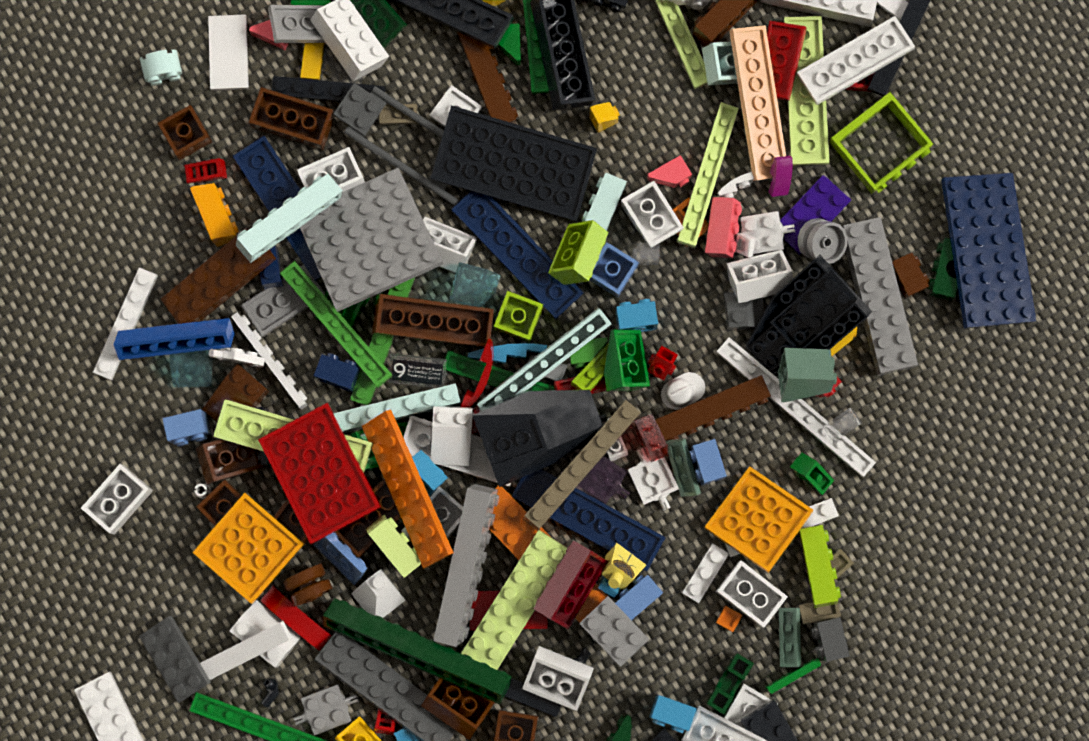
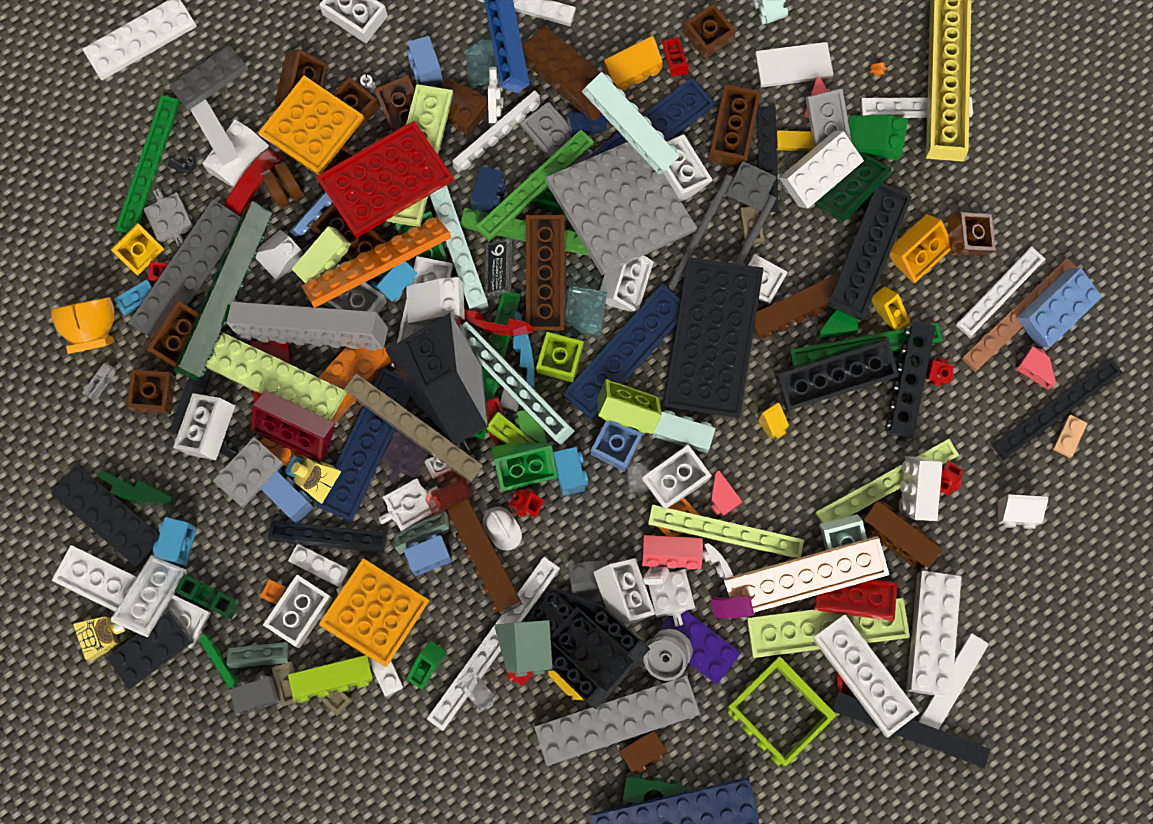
camera: 85 degrees right, 5 degrees down
none -> black plate [268,521,388,553]
none -> reddish brown slope [274,49,328,106]

